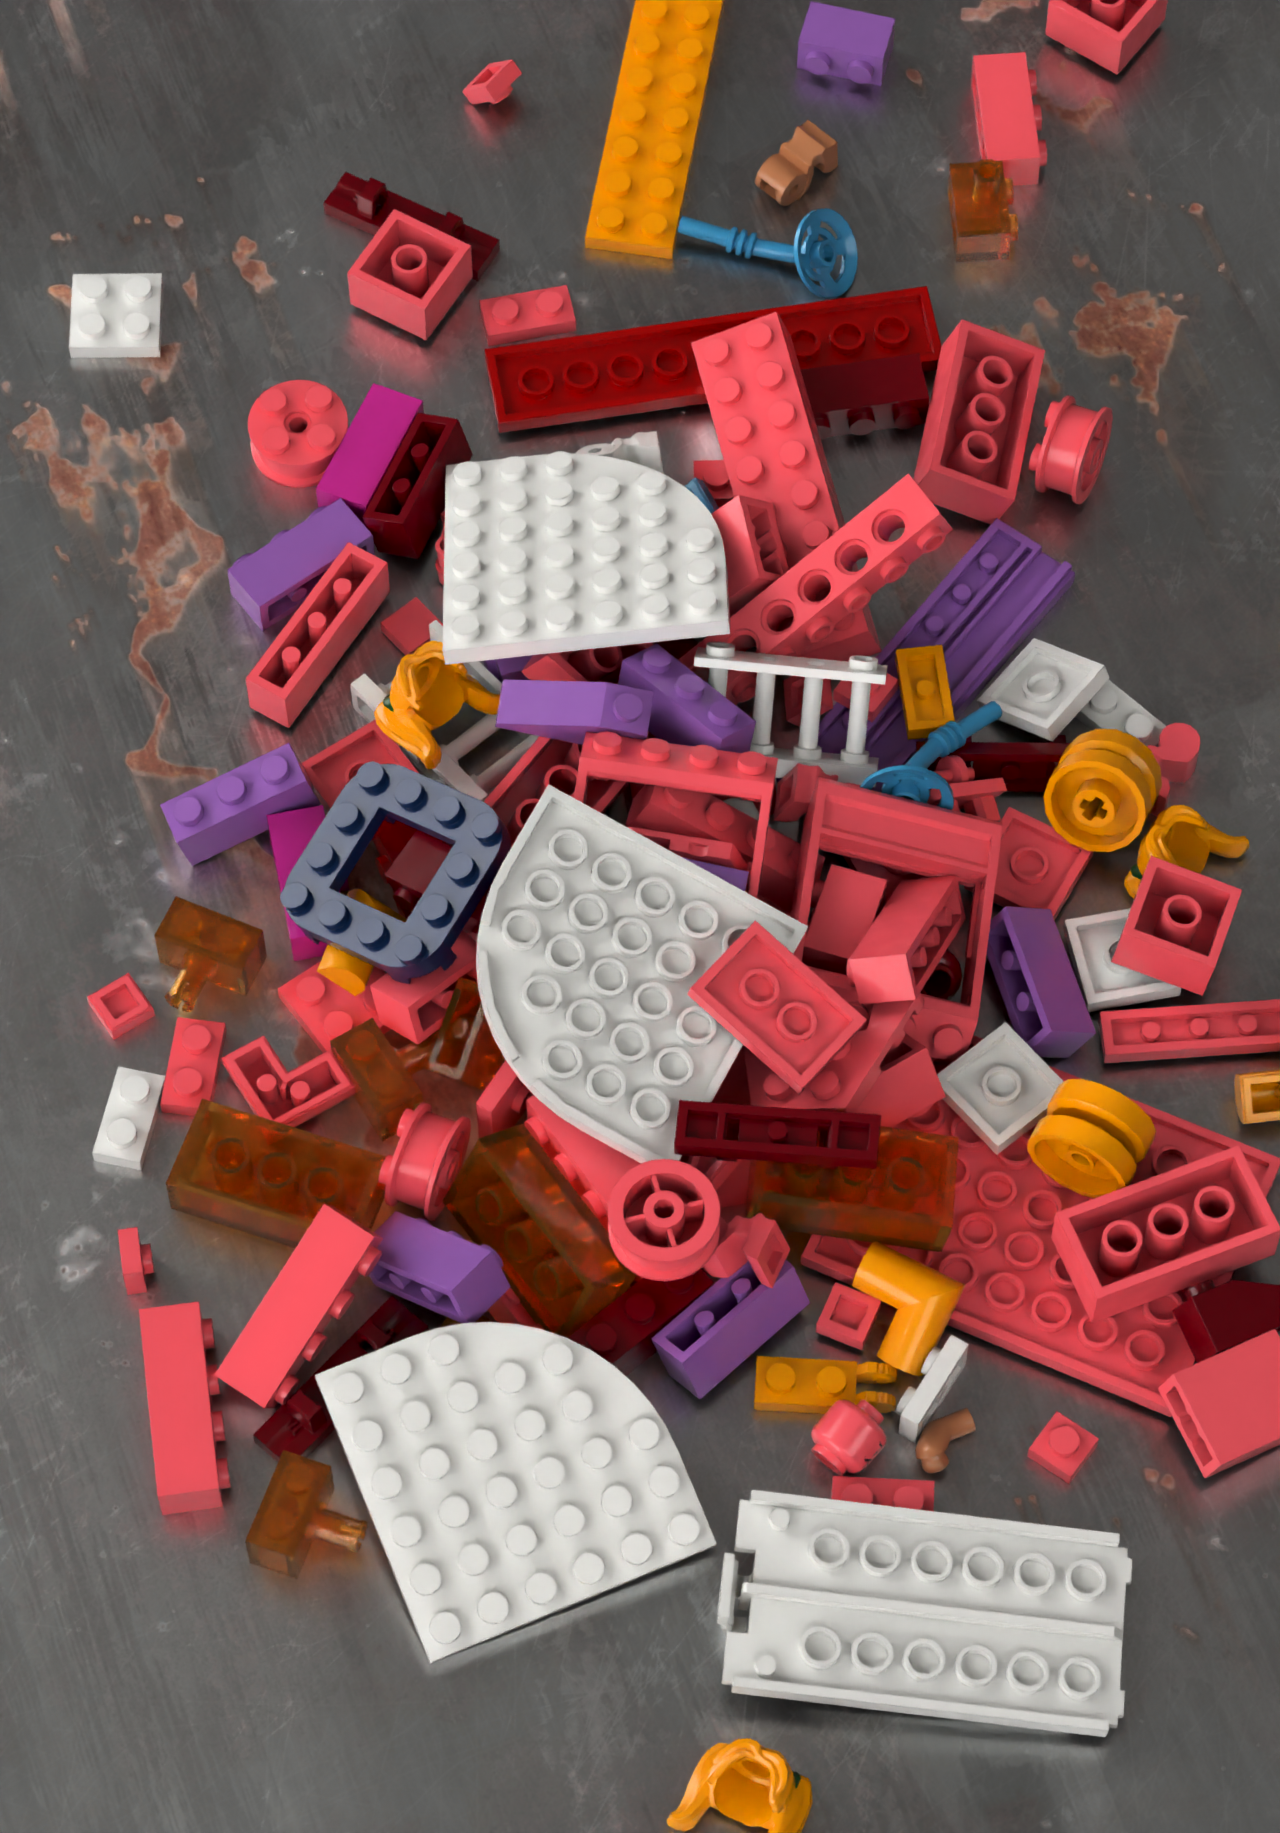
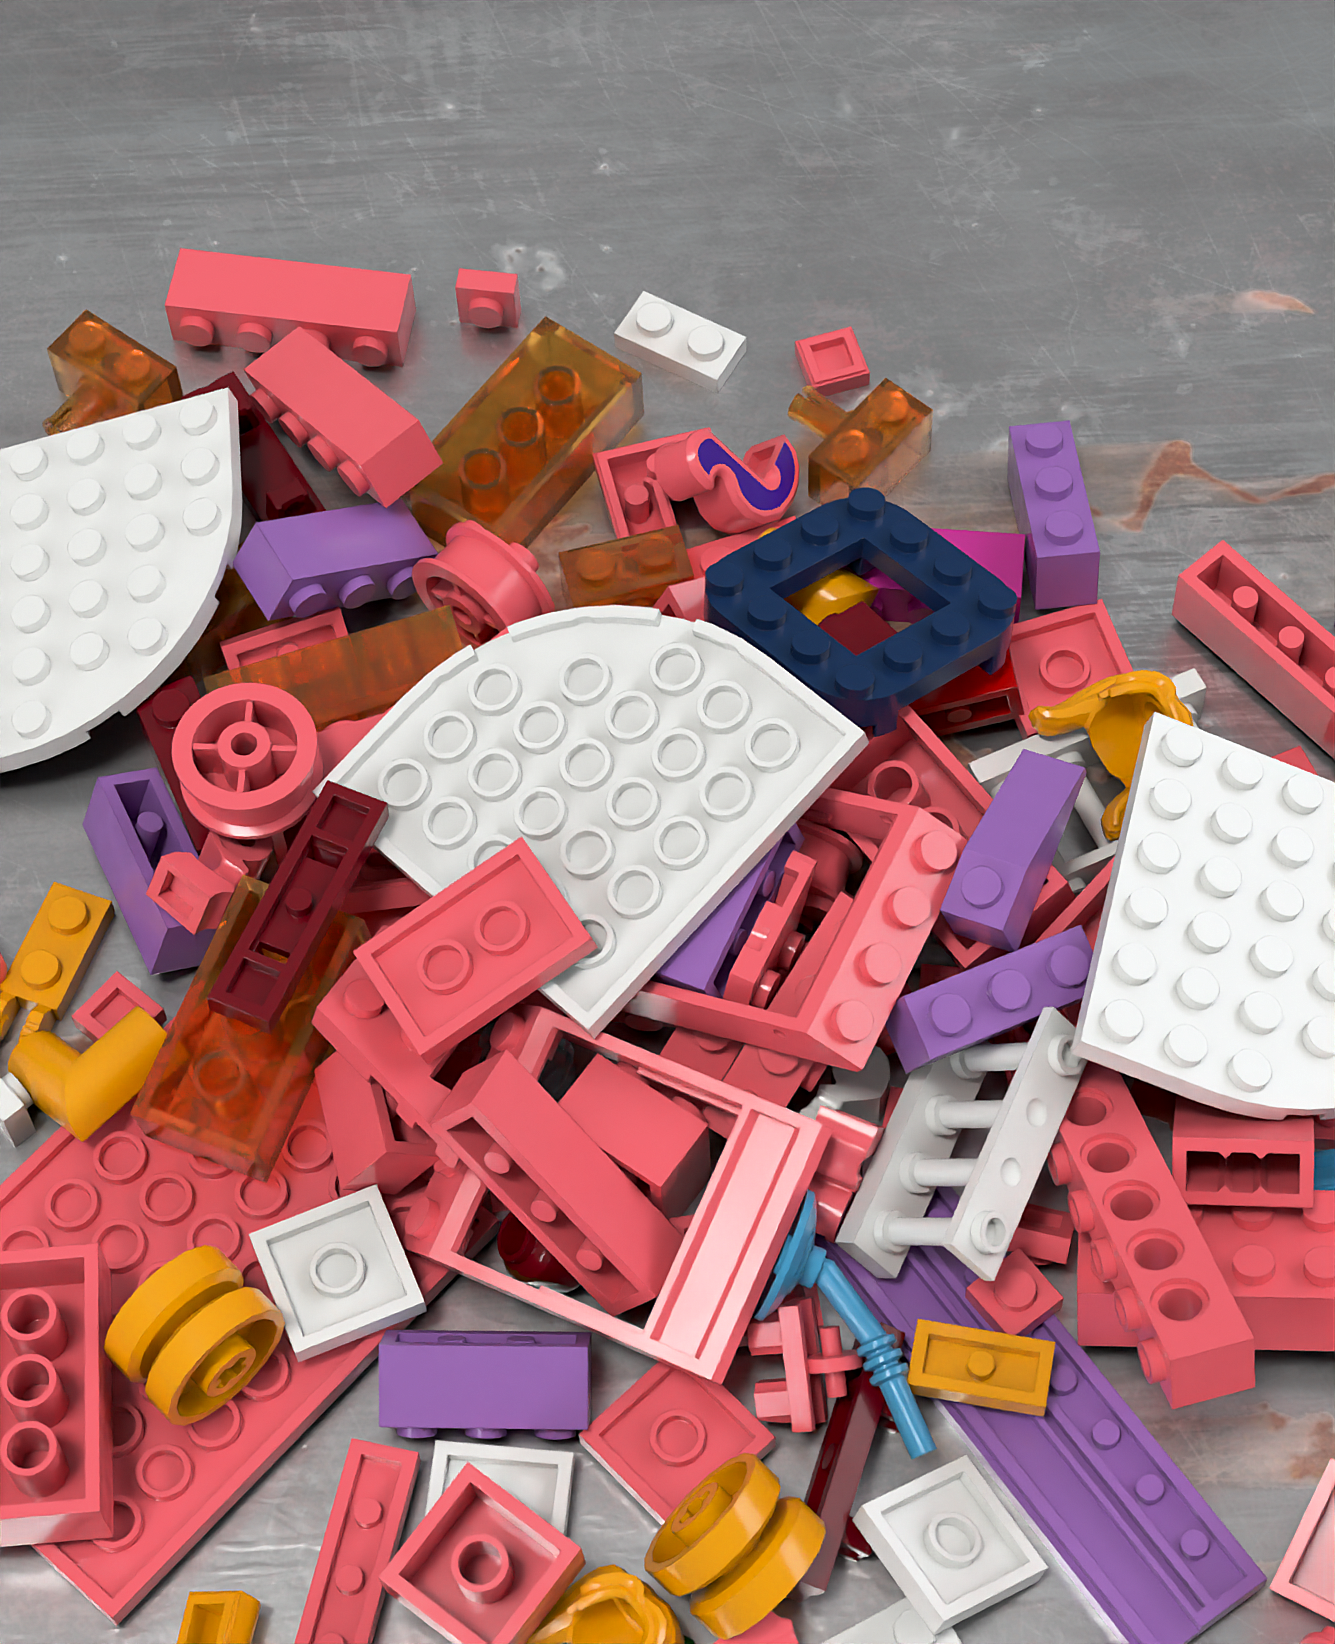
camera: 110 degrees right, 0 degrees up
coral plate [160,1017,227,1118] -> none
none -> coral animal [654,429,799,535]

